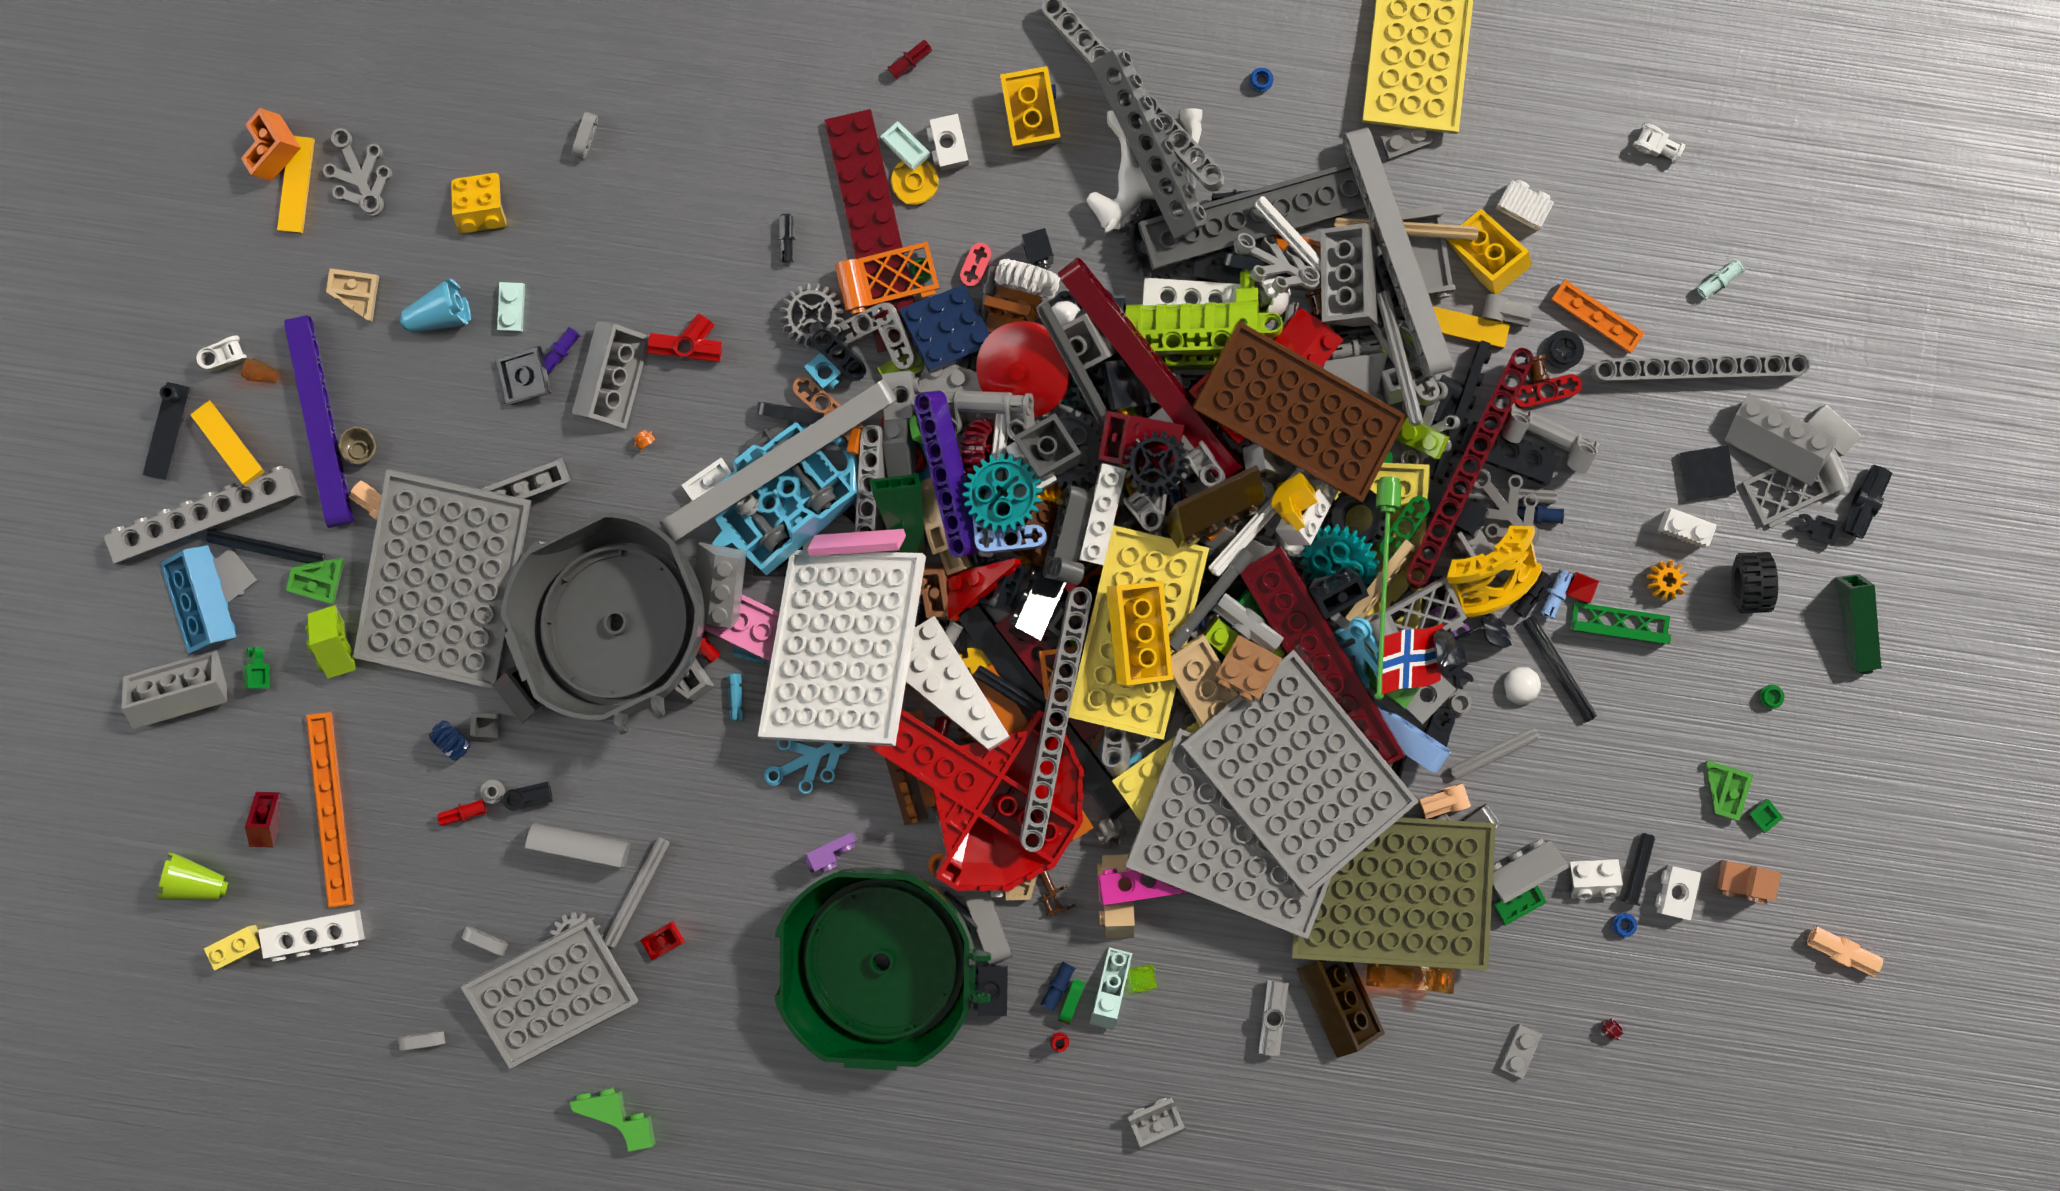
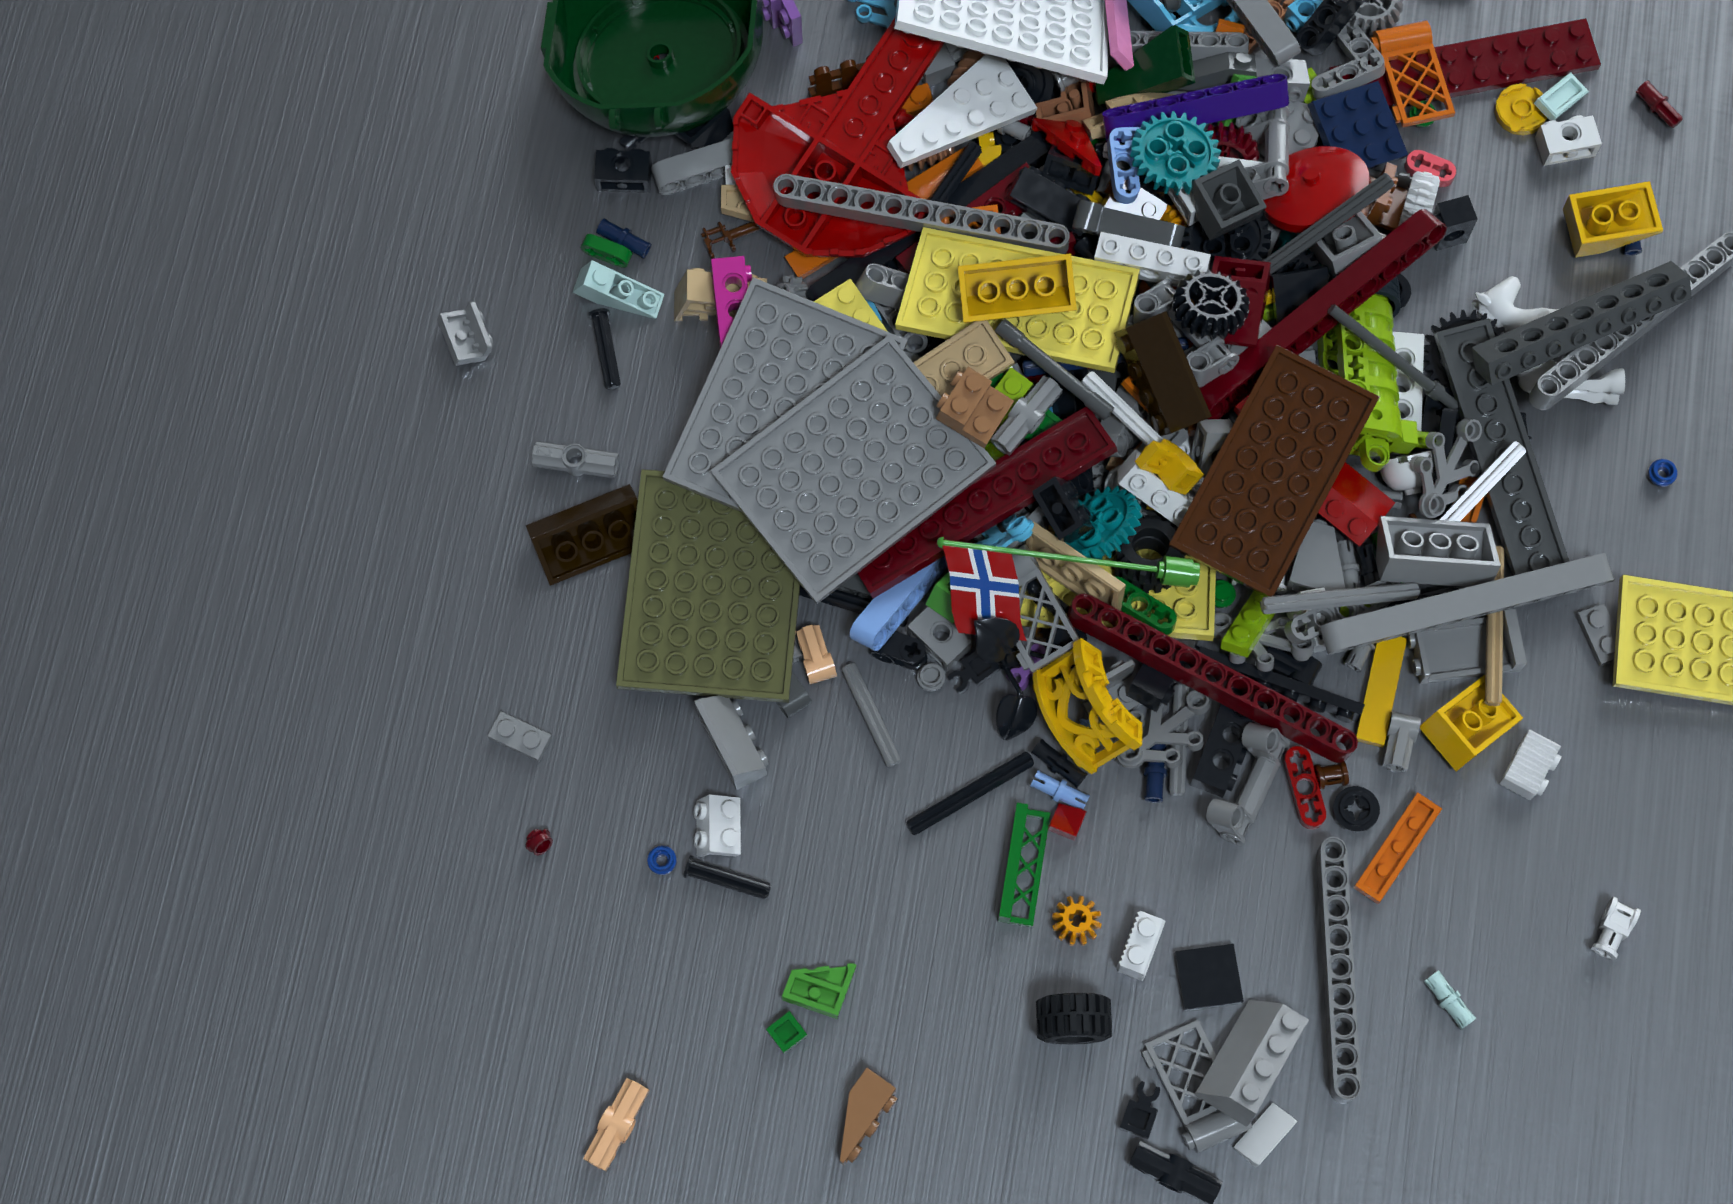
camera: 95 degrees right, 15 degrees down
red pin [1050,1032,1069,1052] -> none
clear neon green plate [1129,964,1157,993] -> none
clear orange arch [1366,963,1455,994] -> none
green plate [1492,885,1547,926] -> none
white hair [1504,667,1541,705] -> none
white brick [1655,865,1701,920] -> none
nougat brick [1716,860,1781,904] -> none
green plate [1760,685,1785,709] -> none
dark green slope [1835,574,1882,674] -> none
none -> black axle [588,308,621,390]
none -> medium nougat slope [840,1068,898,1166]
none -> dark grey bar [1328,304,1458,409]

